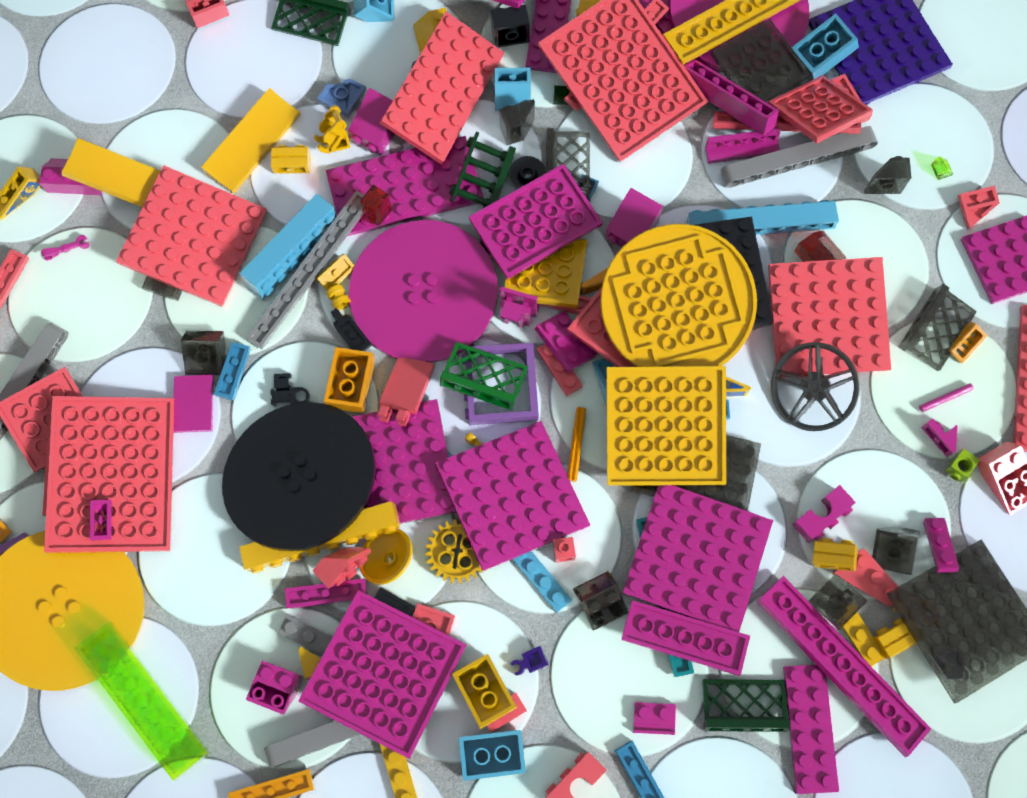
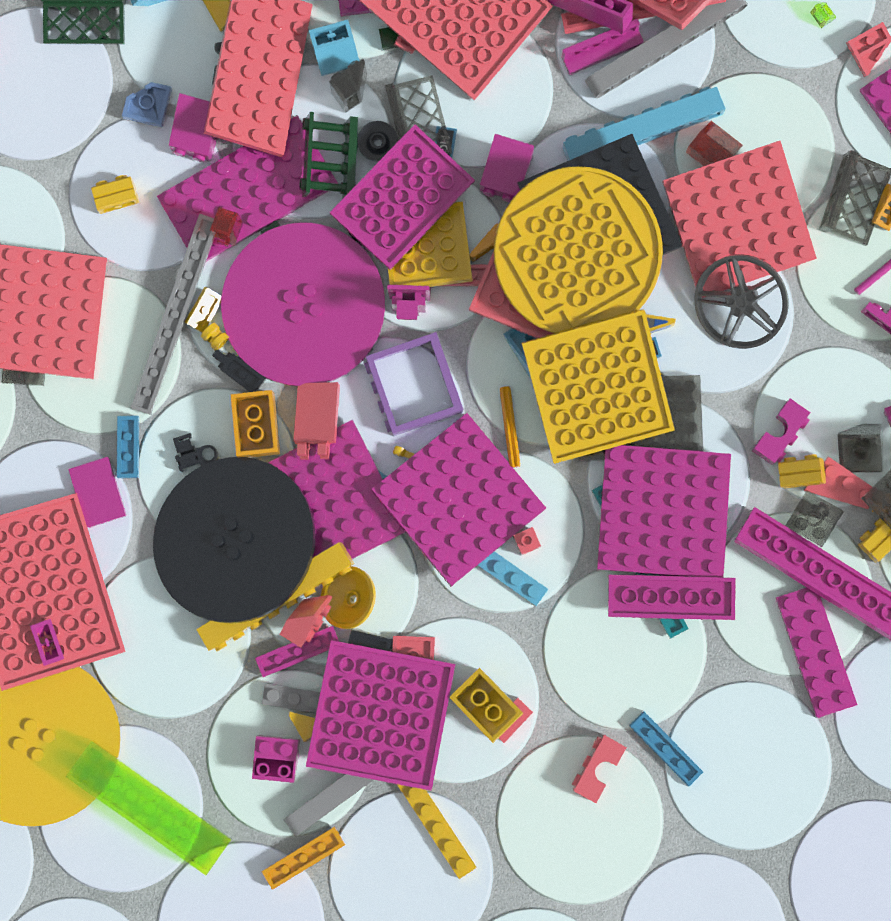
camera: 10 degrees left, 10 degrees up
clear smoke slope [181,331,226,375] -> none
yellow arch [201,87,301,194] -> none
medium azure brick [239,194,337,300] -> none
yellow piece [314,105,351,154] -> none
yellow gear [425,519,482,584] -> none
green fence [440,342,528,411] -> none
medium azure brick [459,730,526,781] -> none
dark purple plate [510,646,549,676] -> none
dark pink plate [534,311,598,373] -> none
coral plate [537,344,583,397] -> none
clear smoke slope [573,571,628,631] -> none
dark pink plate [633,702,676,735] -> none
dark green fence [702,679,790,732] -> none
yellow plate [834,604,886,666] -> none
clear smoke slope [864,156,912,194] -> none

